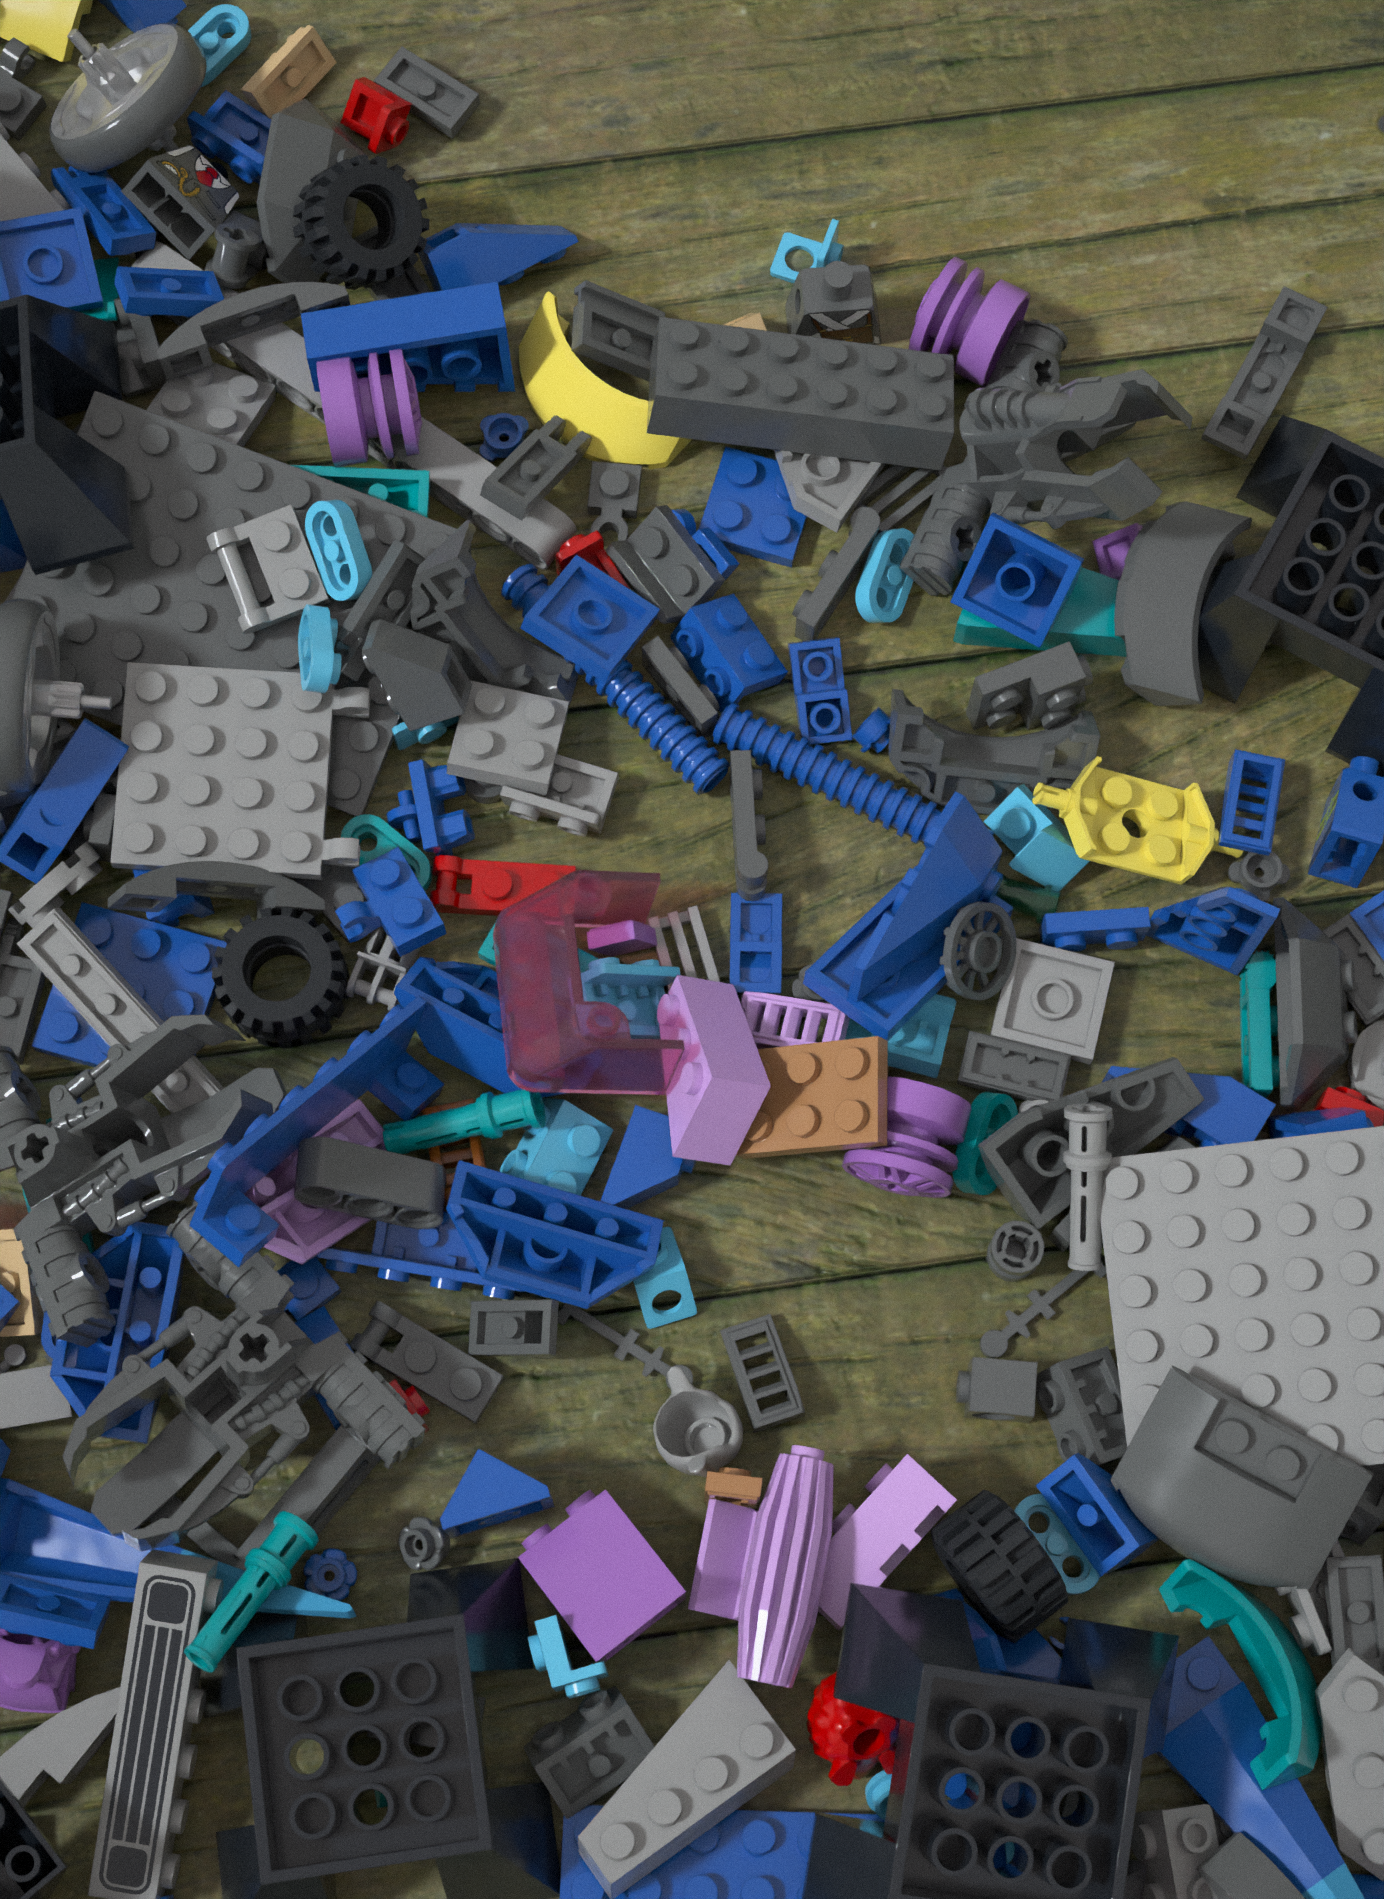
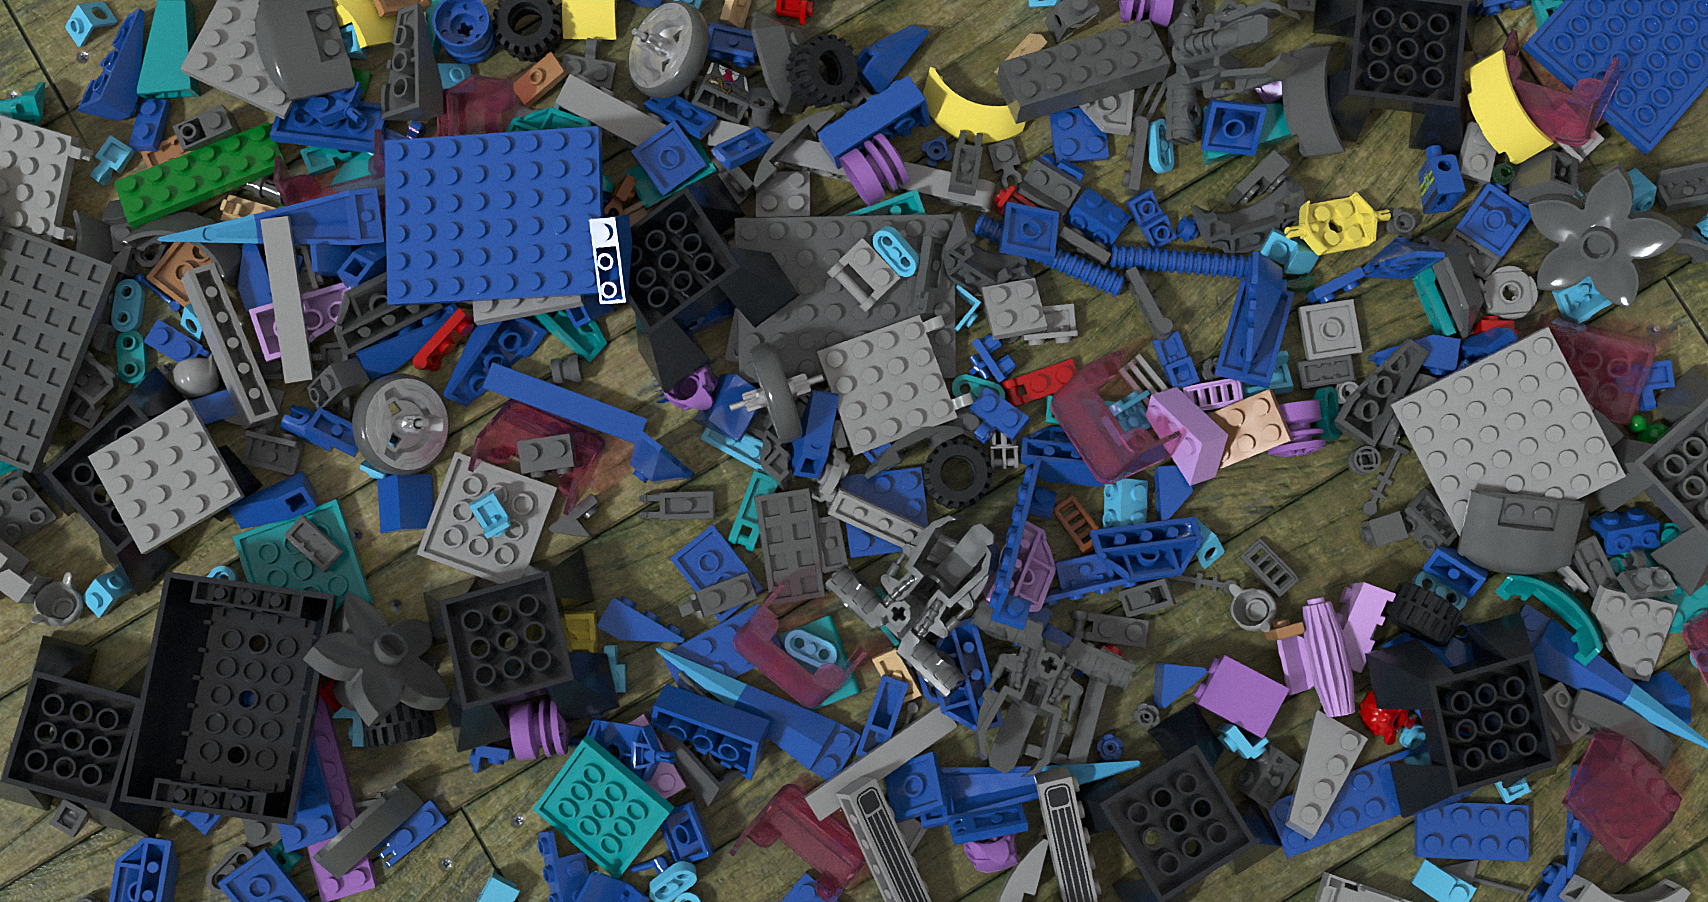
camera: 20 degrees left, 10 degrees up
teal pin [184,1511,319,1673] -> none
dark grey beam [294,1137,447,1229] -> none
medium azure plate [298,604,341,693] -> none
dark grey slope [362,619,472,731] -> none
teal pin [383,1081,546,1154] -> none
dark grey plate [571,280,665,381] -> none
medium lavender tile [586,920,657,957] -> none
dark grey wheel [940,901,1016,1000] -> none
light grey pin [1063,1103,1112,1271] -> none
blue slope [1218,749,1285,856] -> none

